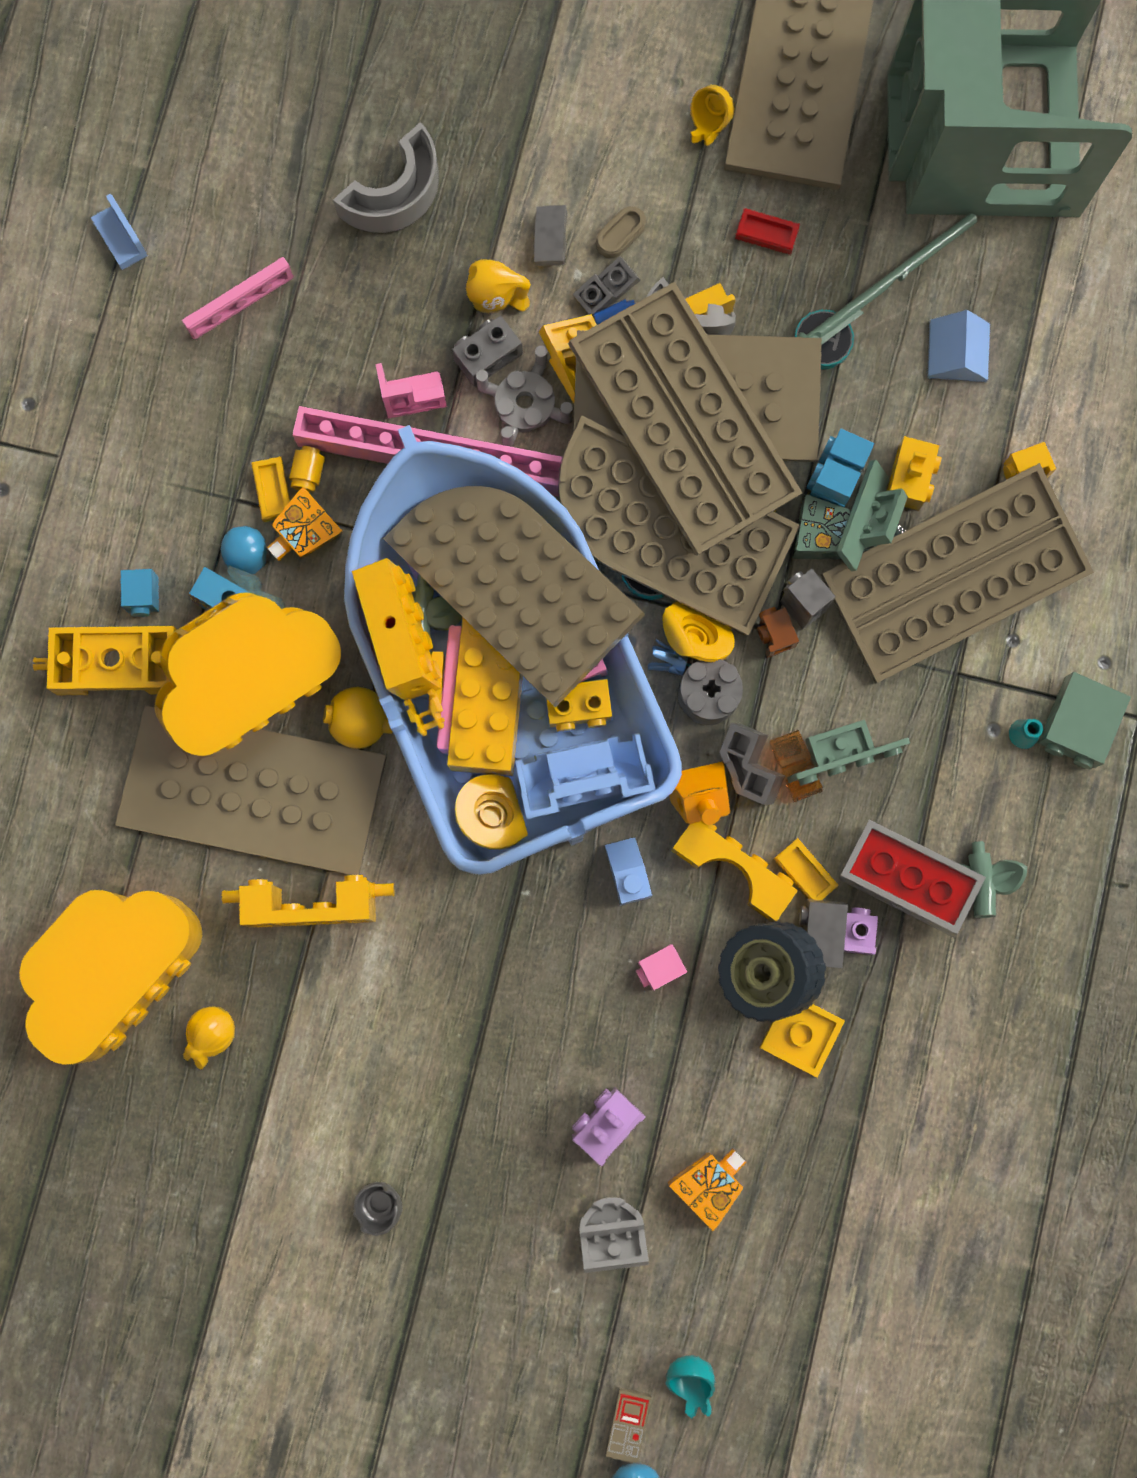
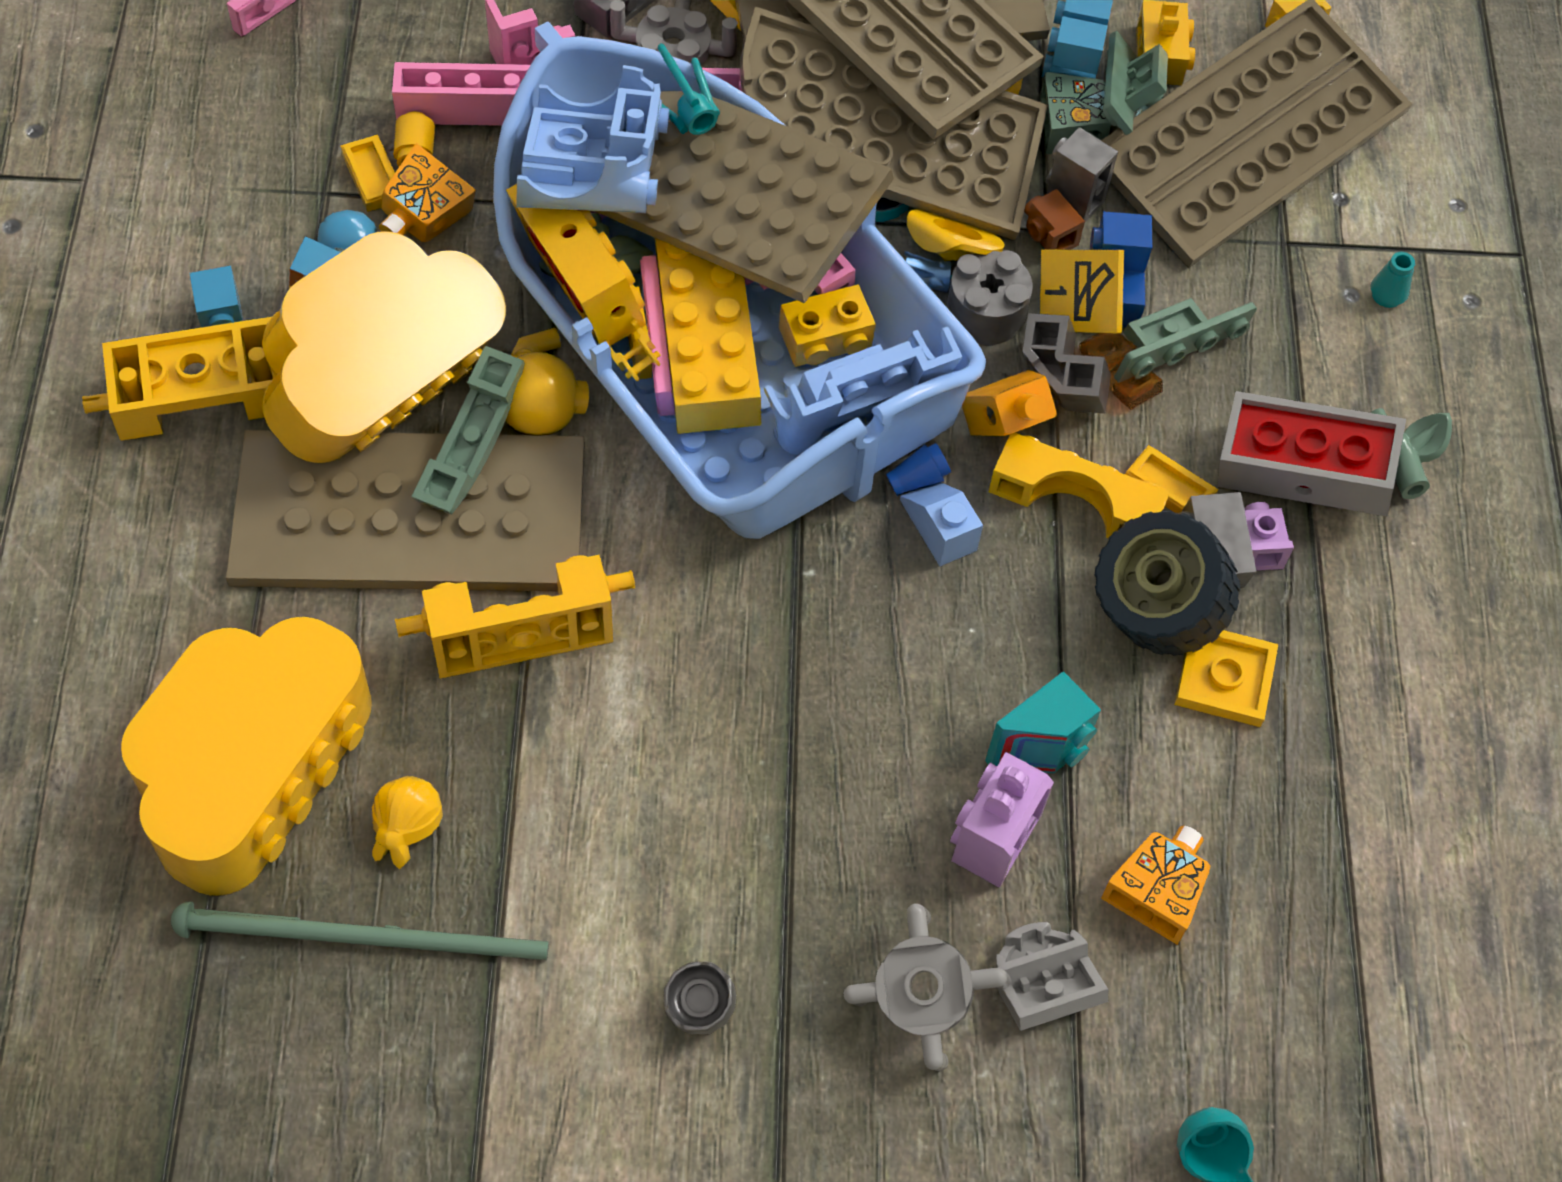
camera: 15 degrees left, 20 degrees down
yellow hat [454,774,528,850] -> none
bright pink brick [636,944,687,991] -> none
sand green brick [1038,672,1131,769] -> none
none -> sand green bar [171,901,549,960]
none -> sand green slope [411,345,525,515]
none -> yellow arm [511,328,561,358]
none -> light blue piece [517,65,669,213]
none -> teal plant [657,43,720,135]
none -> light grey plate [843,903,1011,1071]
none -> blue cone [886,443,952,496]
none -> teal slope [985,671,1101,774]
none -> yellow tile [1040,249,1124,333]
none -> blue brick [1090,211,1152,328]

